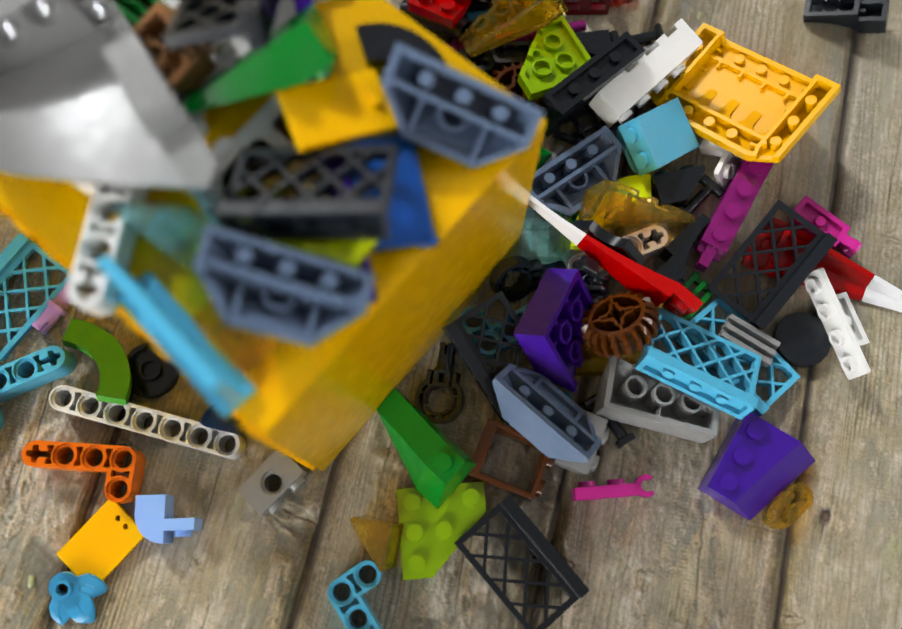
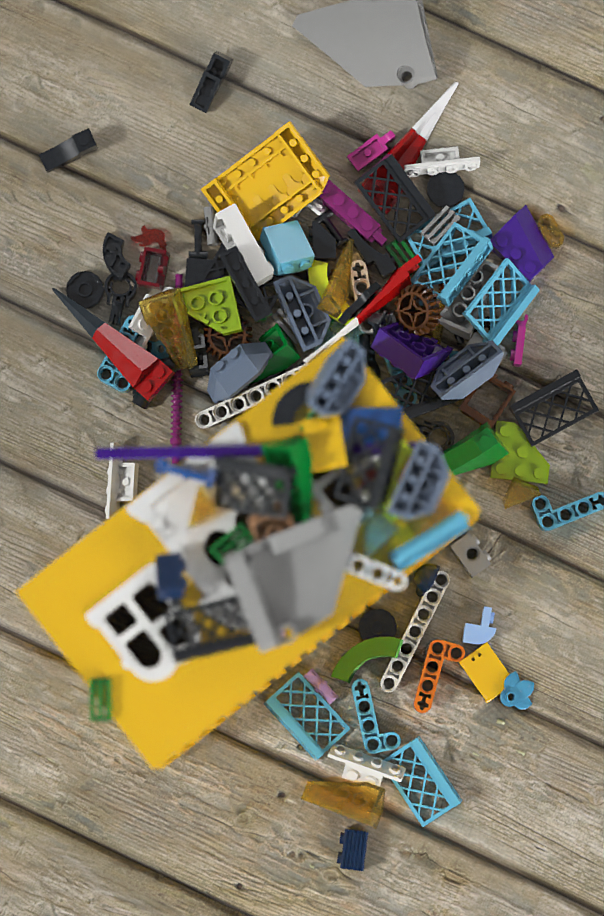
camera: 75 degrees left, 10 degrees up
none -> medium azure fence [463,258,540,346]

